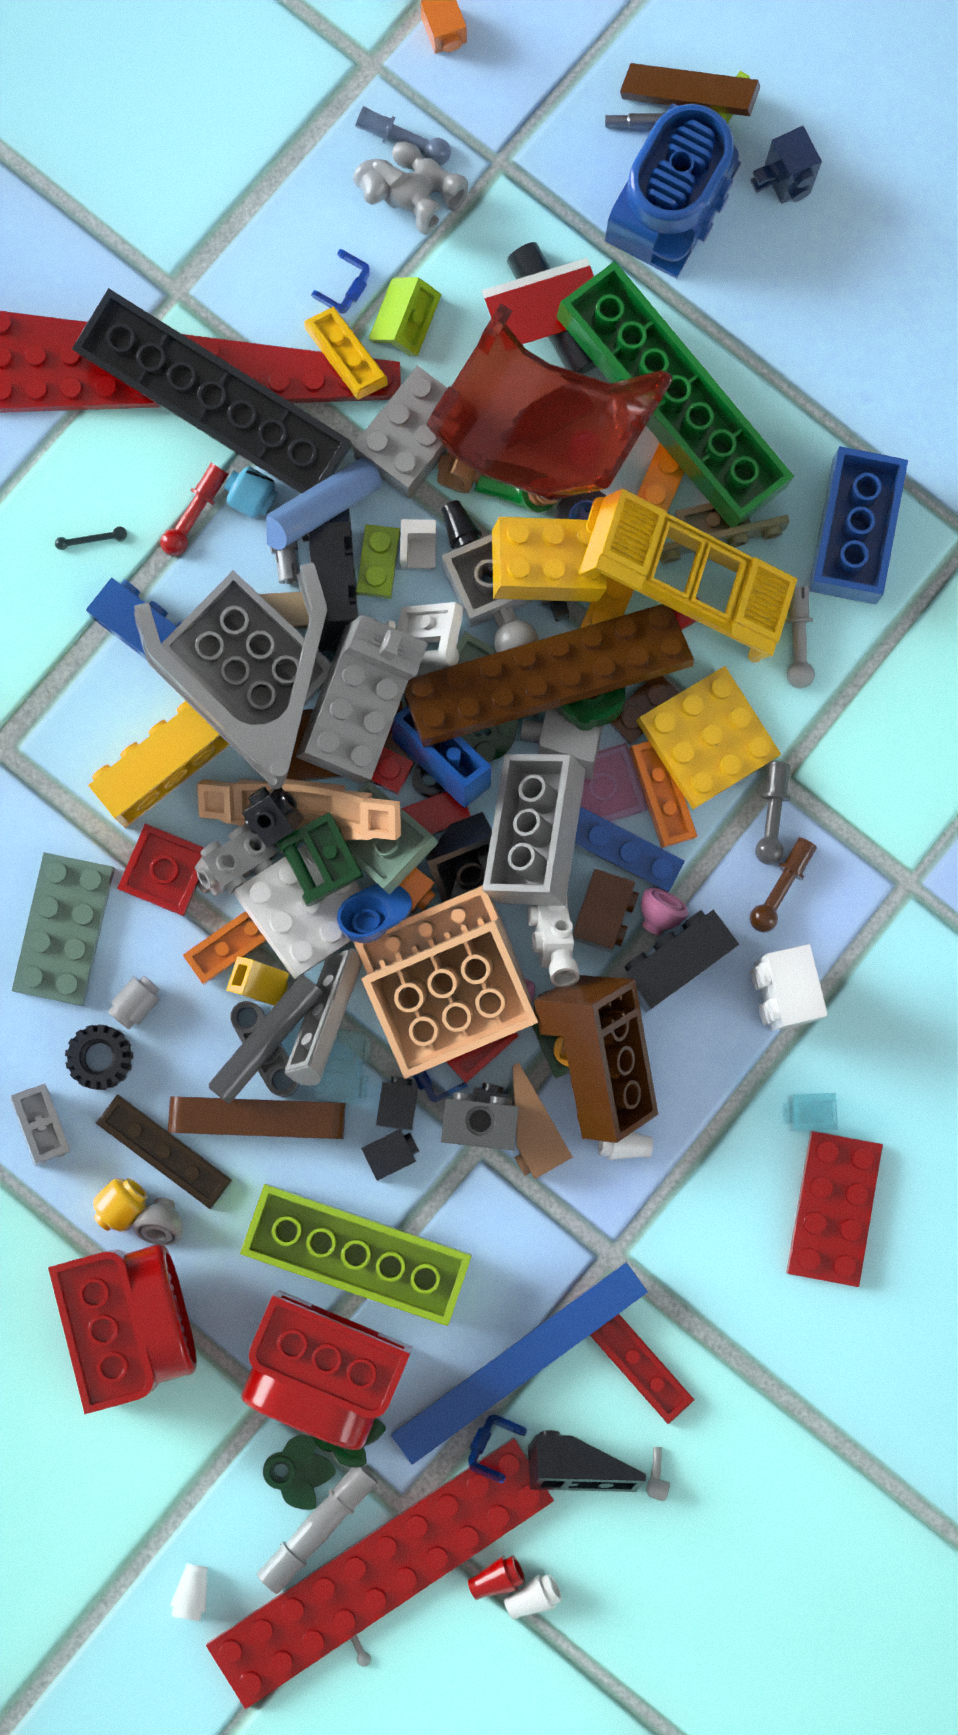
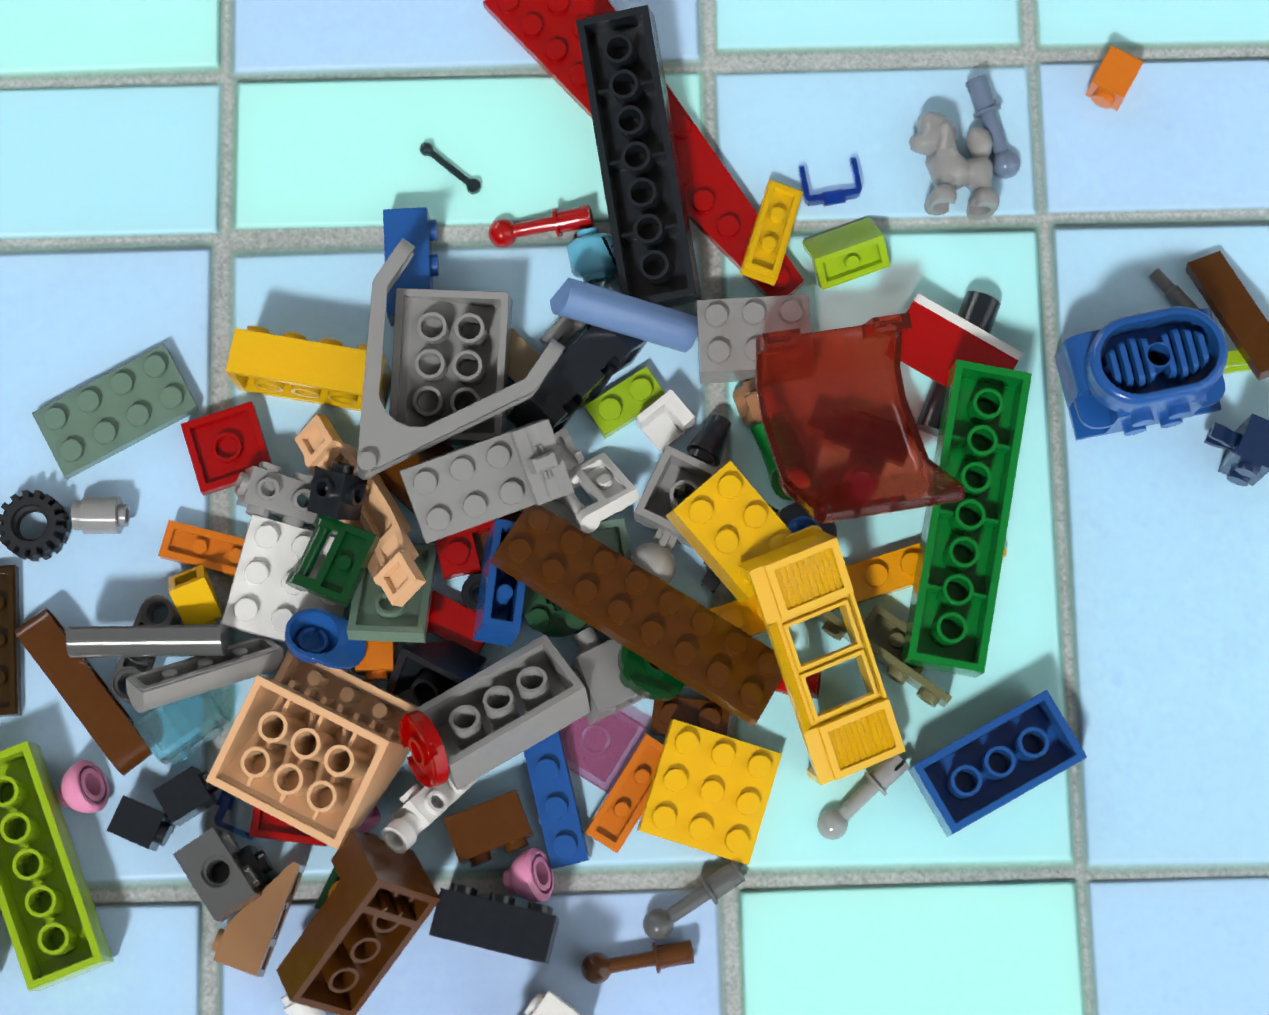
camera: 55 degrees right, 5 degrees down
none -> bright pink brick [56,760,109,813]
none -> red tile [398,710,449,788]

